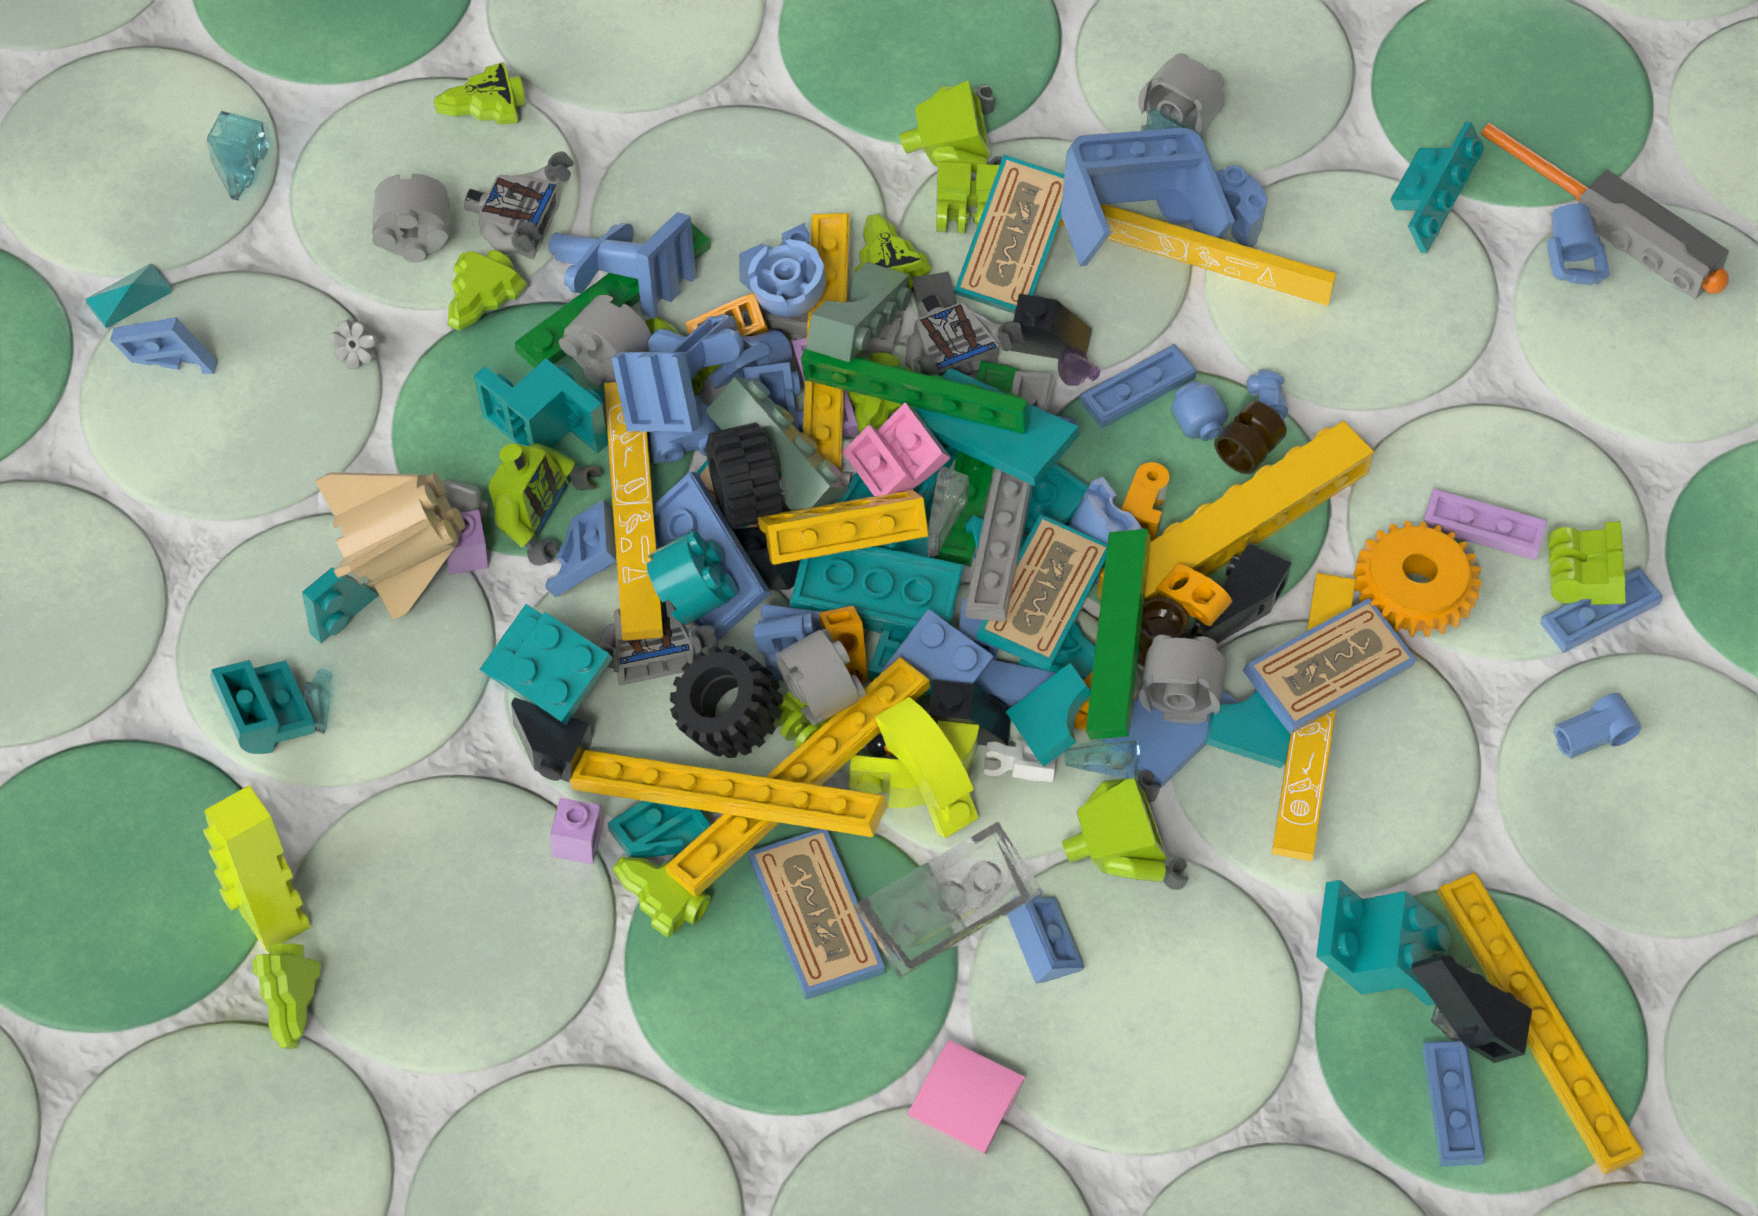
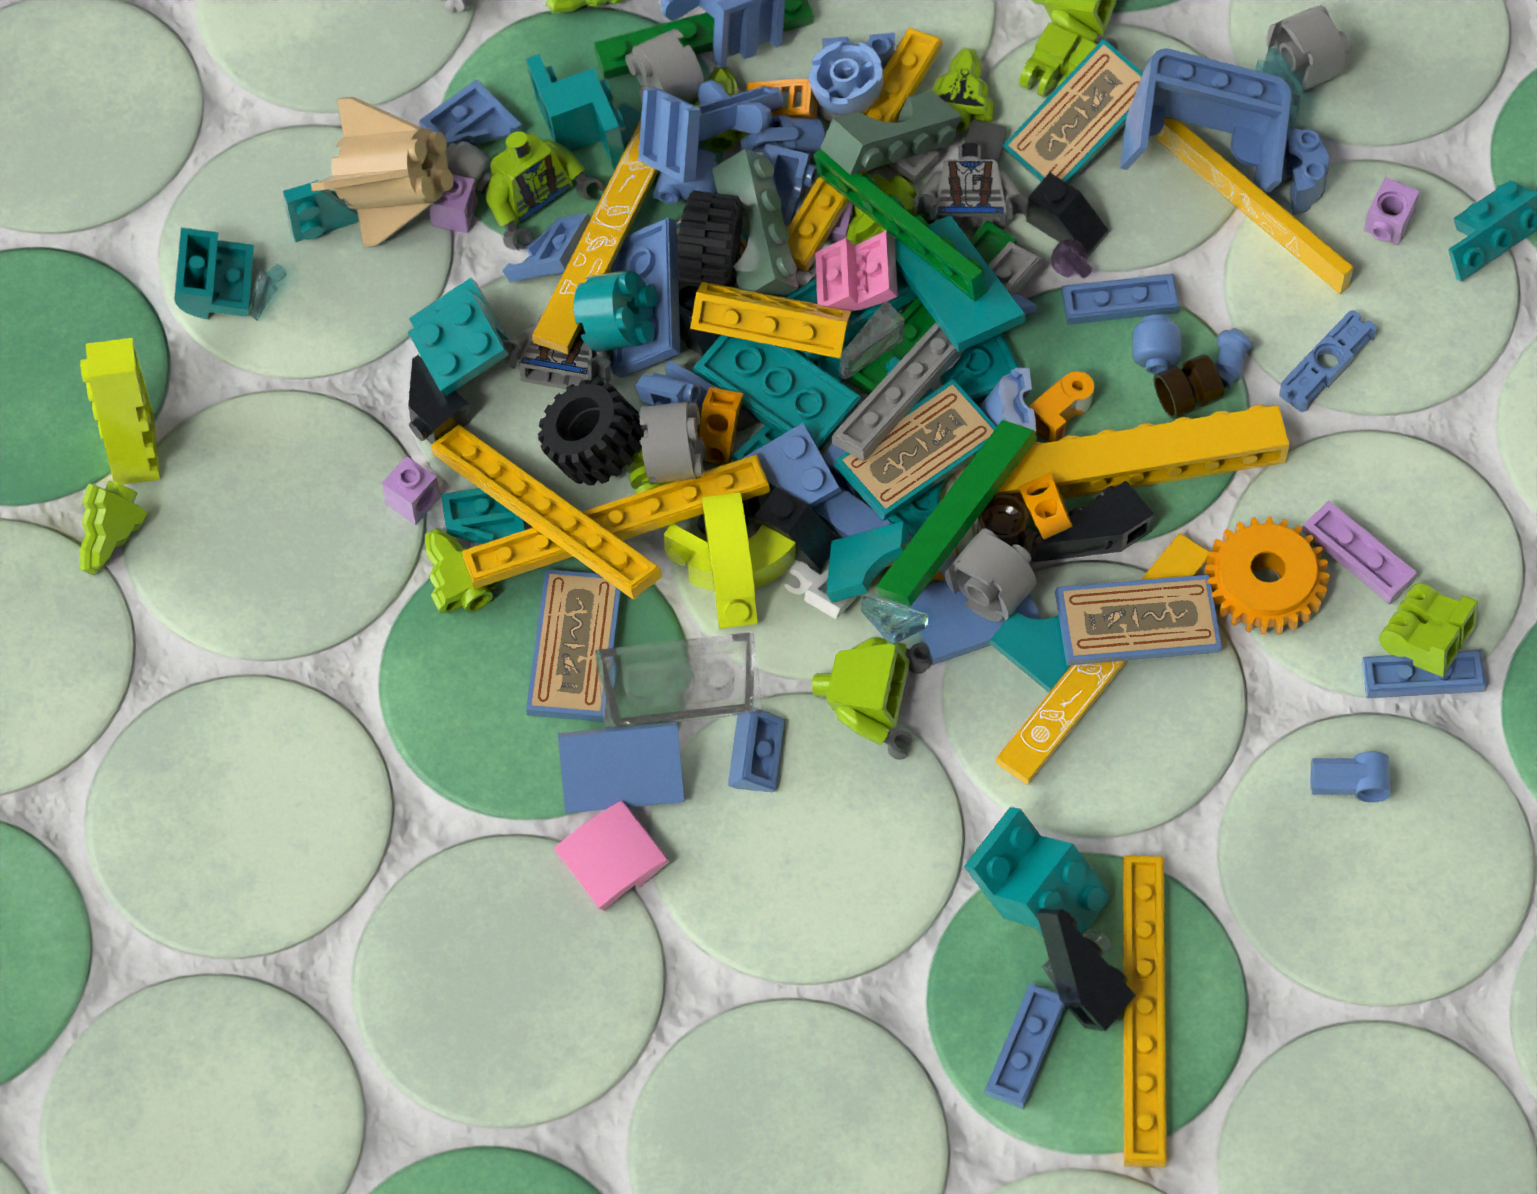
camera: 30 degrees right, 5 degrees up
none -> medium blue wing [419,79,522,149]
none -> medium blue tile [558,722,685,813]
none -> medium blue piece [1279,310,1376,412]
none -> lavender brick [1364,177,1420,245]

